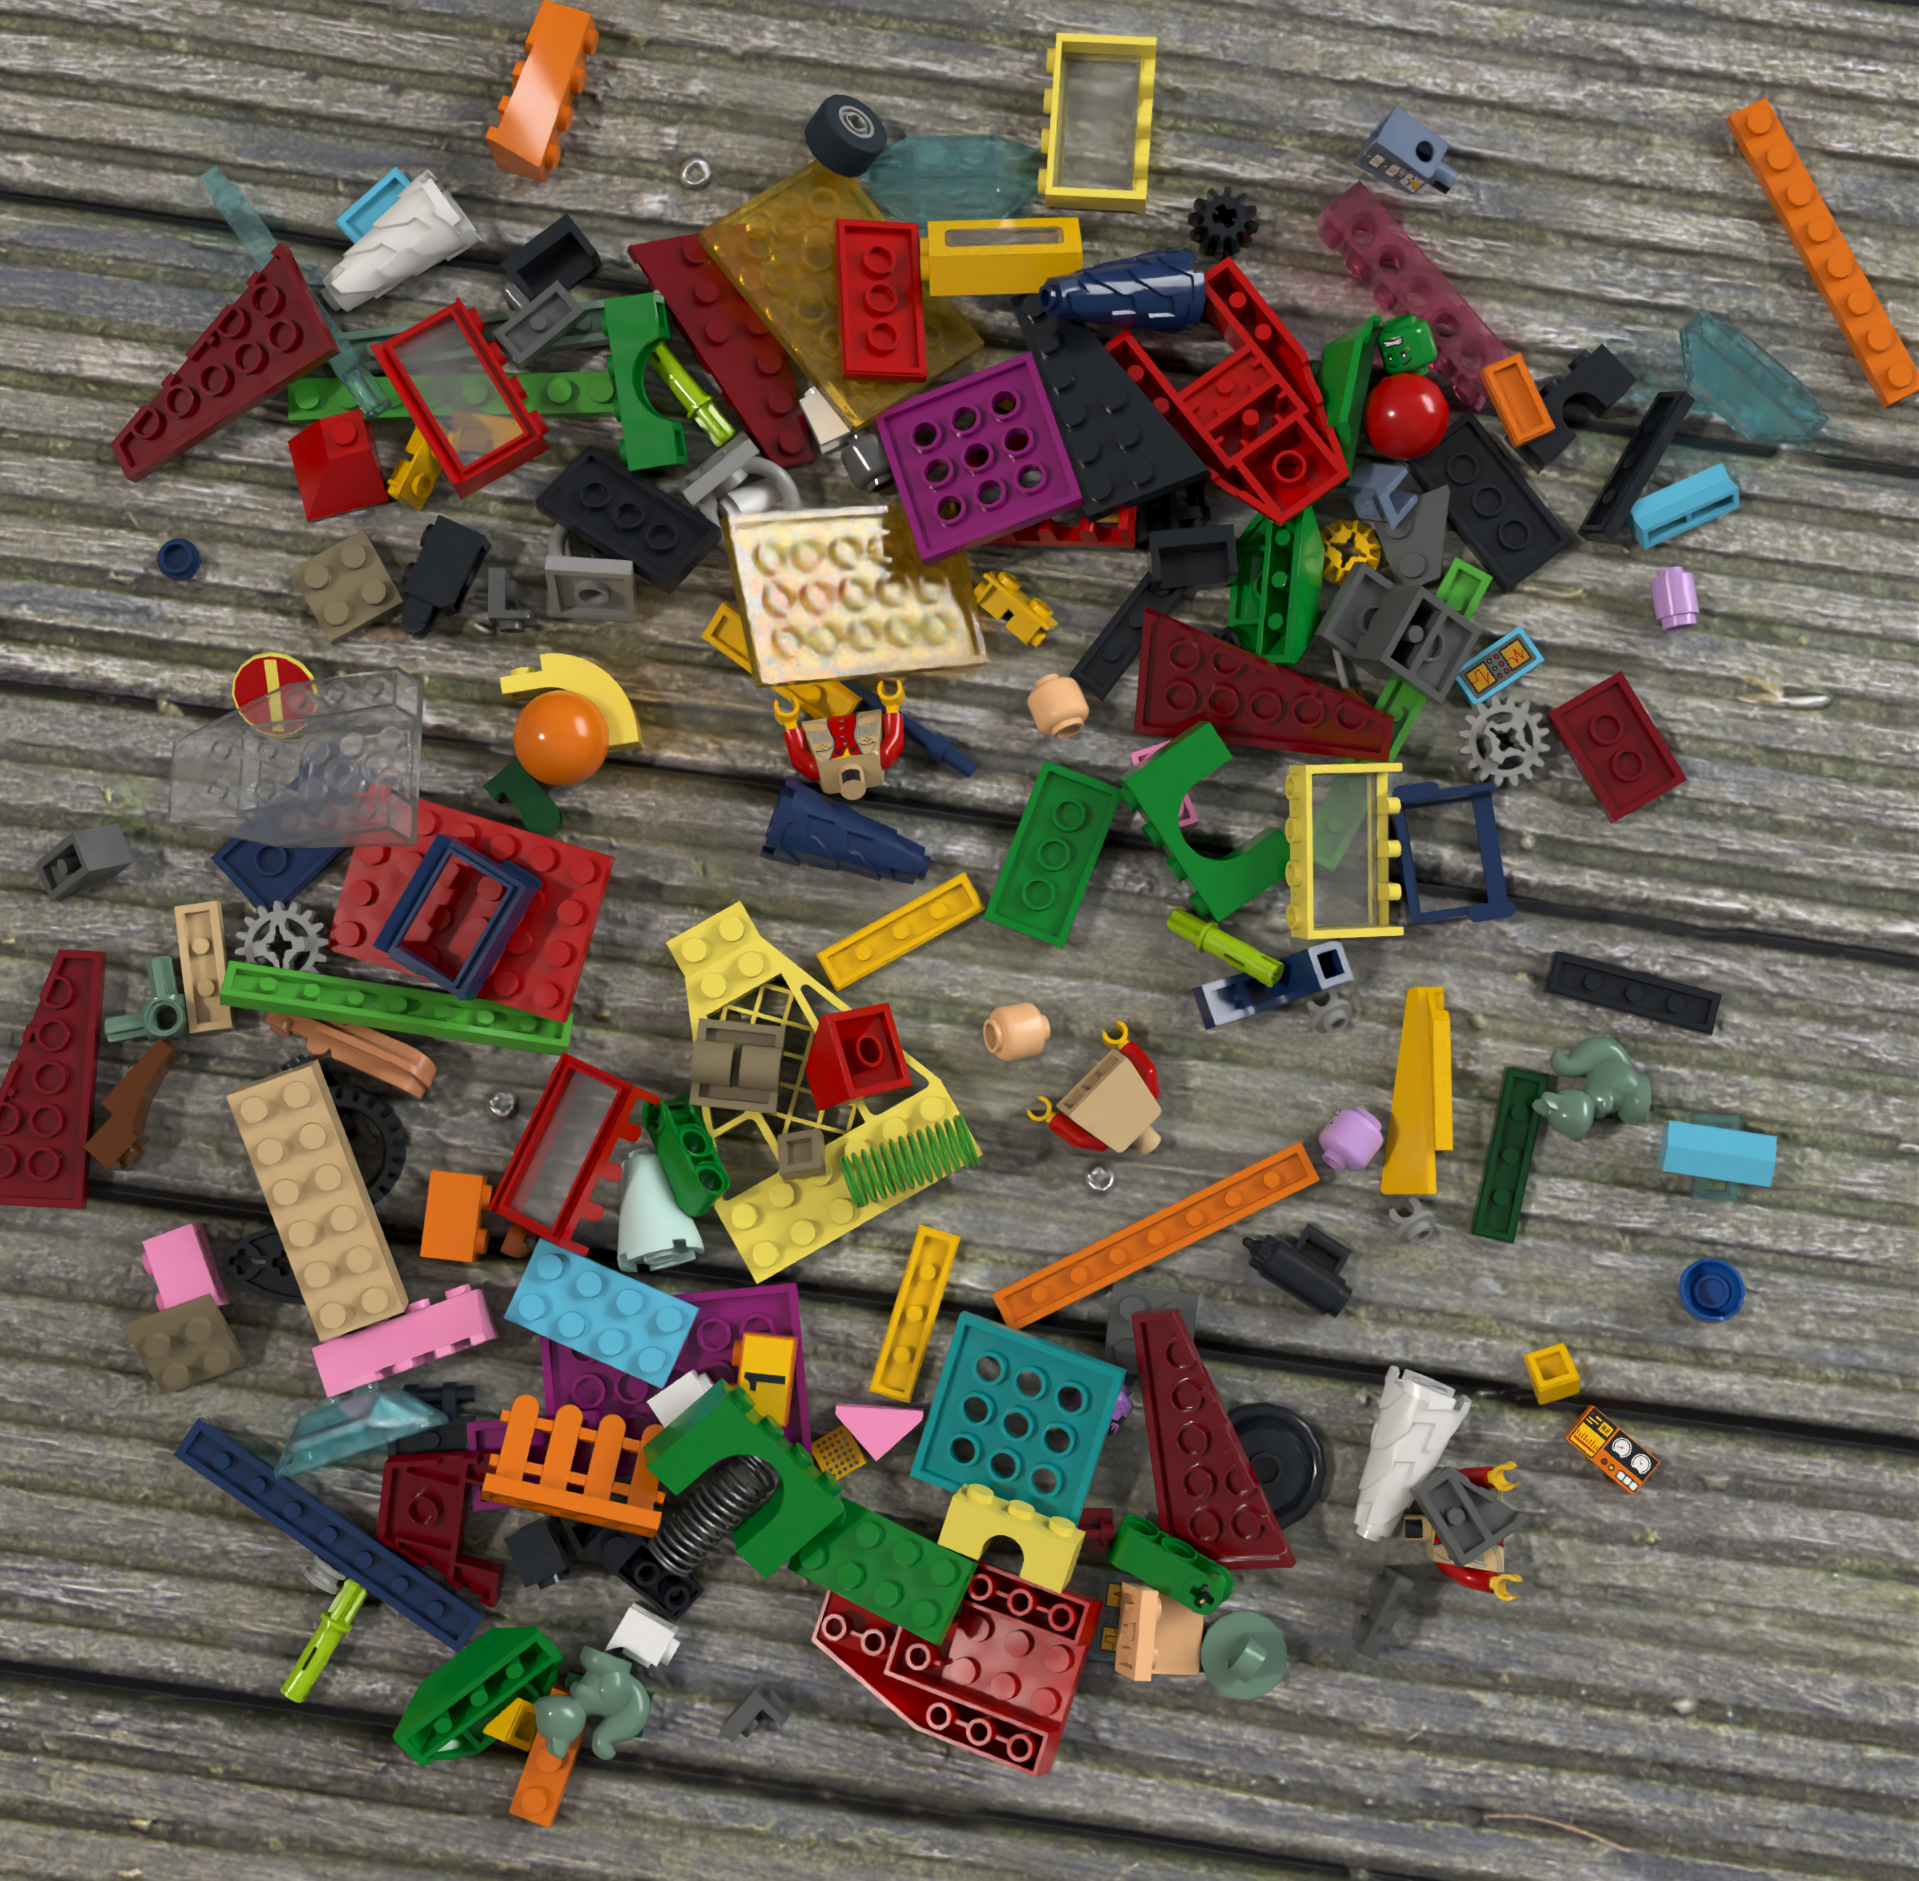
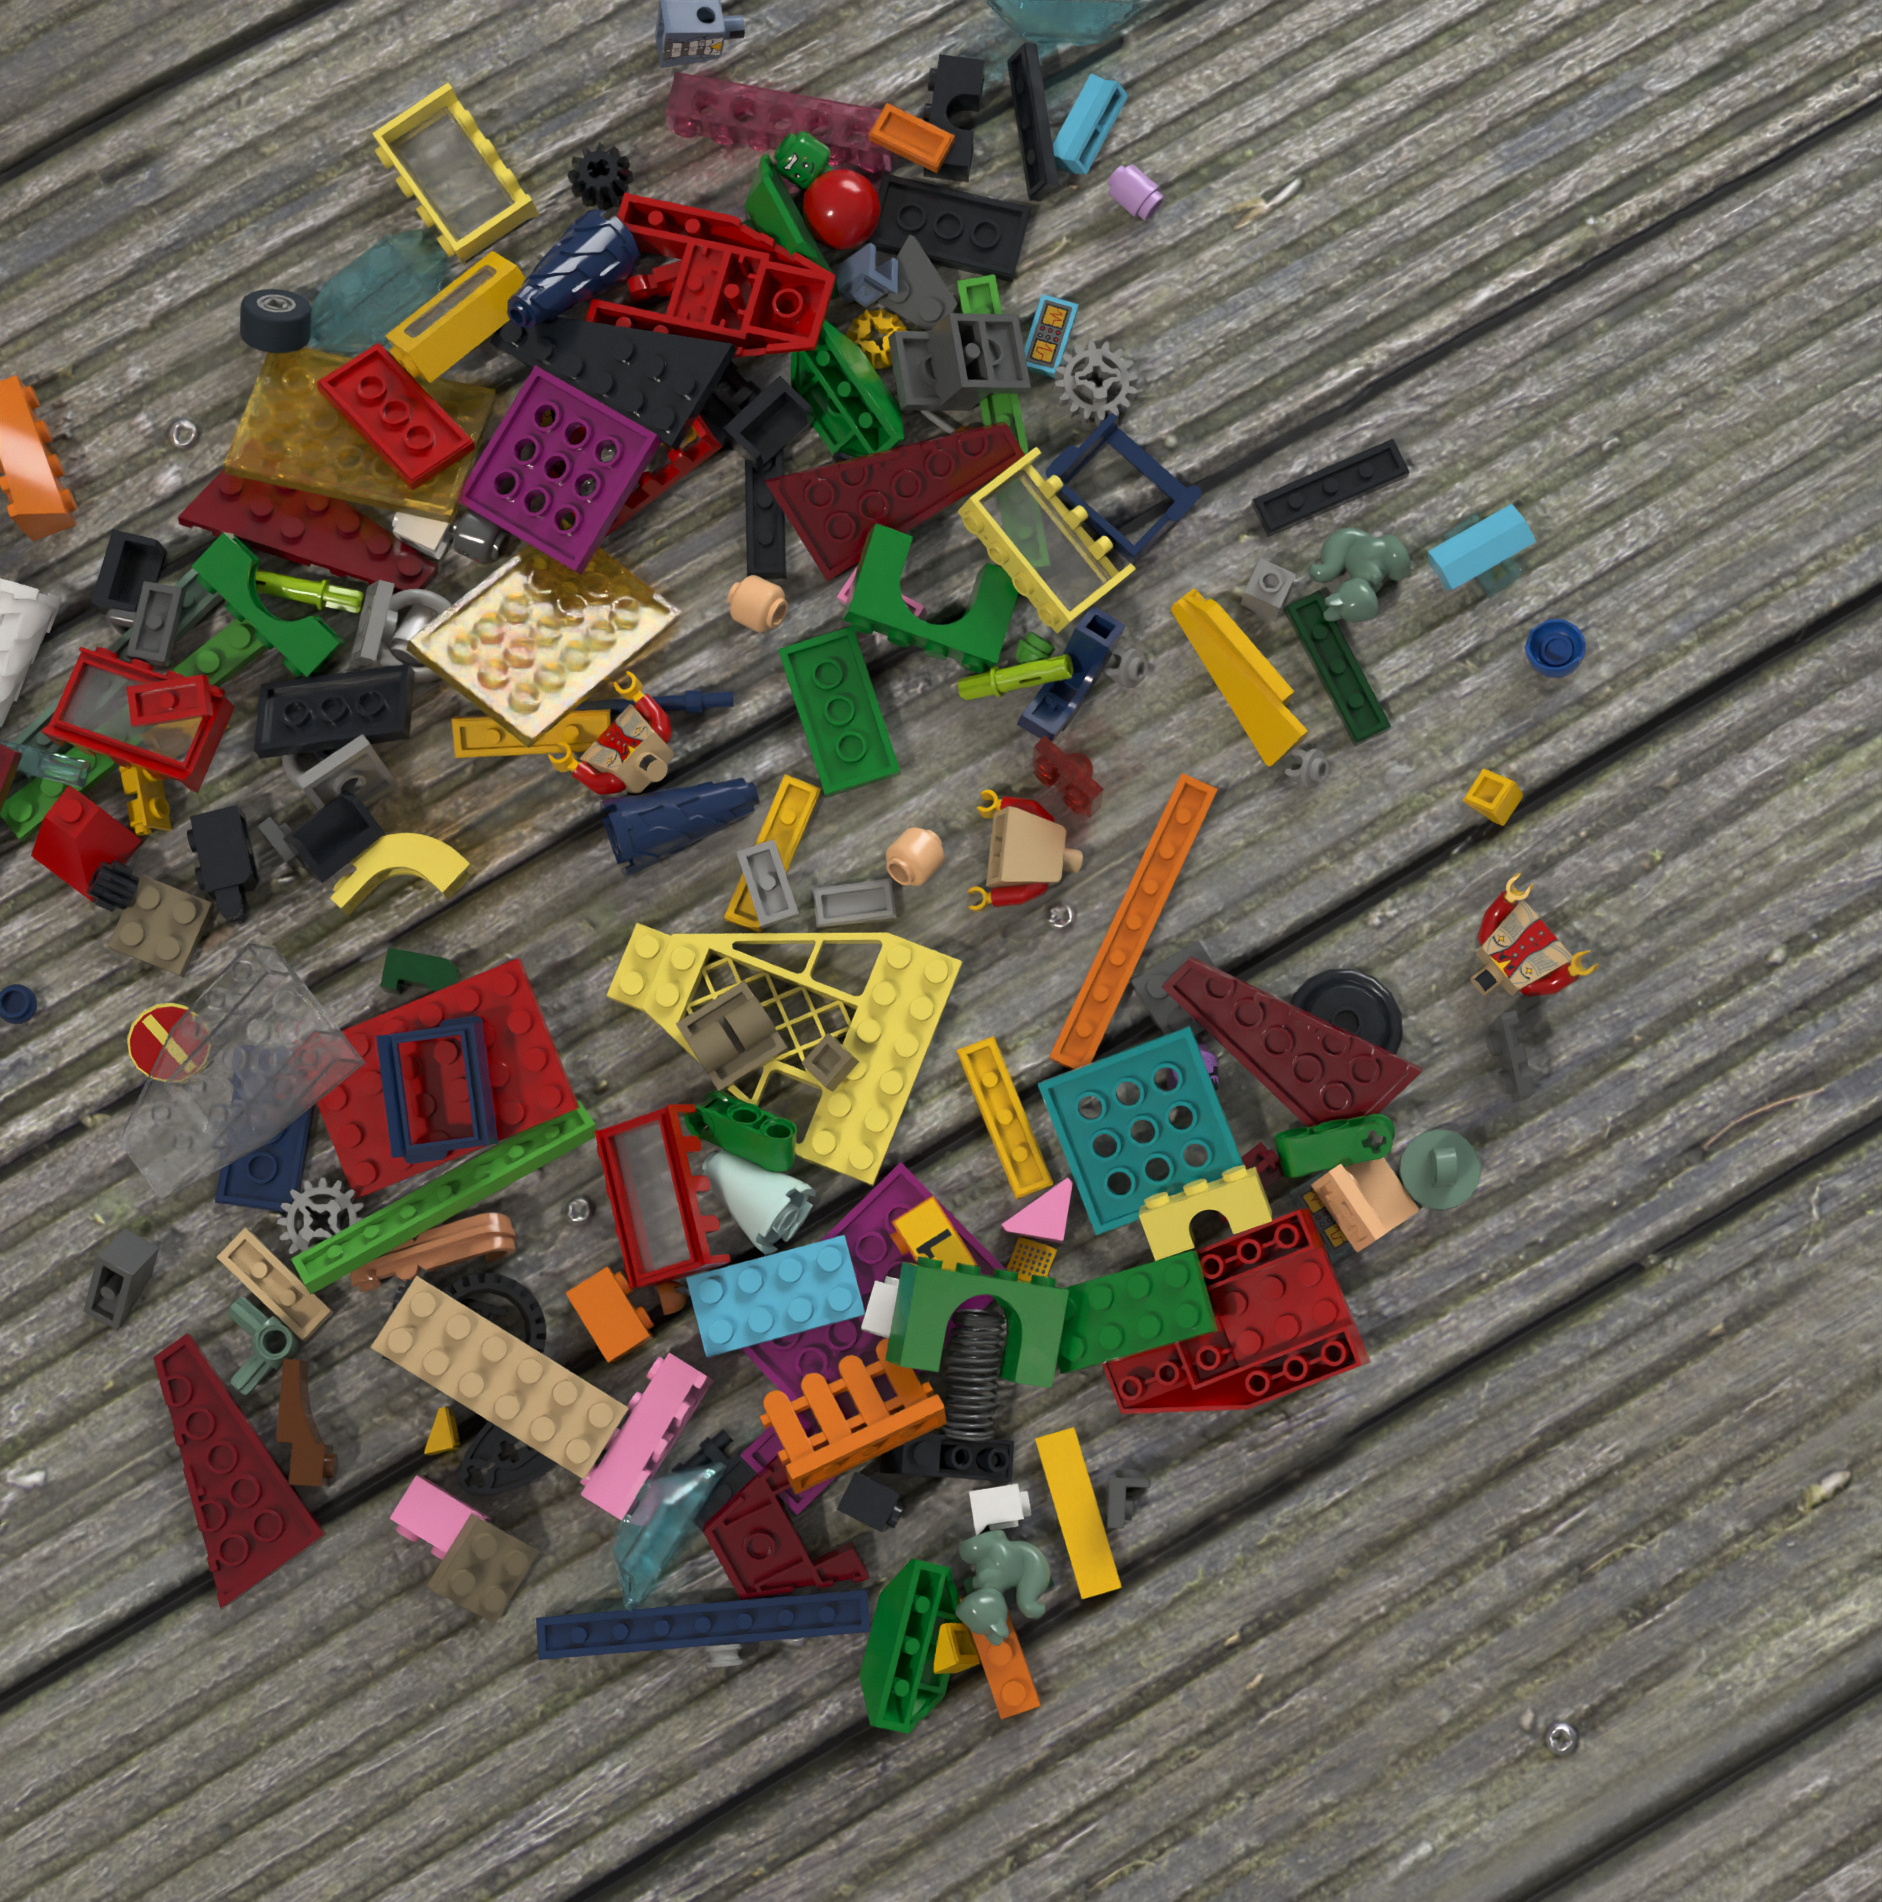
camera: 35 degrees left, 5 degrees down
lime axle [280,1578,369,1703] -> none
orange piece [513,690,609,787] -> none
red slope [805,1003,912,1112] -> none
bright green piece [839,1114,980,1209] -> none
yellow hinge [972,569,1059,648] -> none
black piece [1242,1223,1353,1318] -> none
lavender head [1319,1107,1383,1172] -> none
white cone [1352,1366,1472,1542] -> none
dark grey wing [1410,1466,1530,1567] -> none
dark red plate [1545,671,1688,824] -> none
tile [1563,1405,1660,1496] -> none
none -> black gear [86,860,139,912]
none -> red plate [126,675,213,728]
none -> black panel [283,790,385,883]
none -> yellow slope [424,1407,461,1455]
none -> red plate [627,260,682,302]
none -> light grey plate [736,839,800,929]
none -> light grey tile [812,879,896,930]
none -> bright green plate [1016,631,1056,665]
none -> clear red plate [1032,735,1104,818]
none -> yellow tile [1035,1427,1122,1599]
none -> light grey brick [1240,558,1296,622]

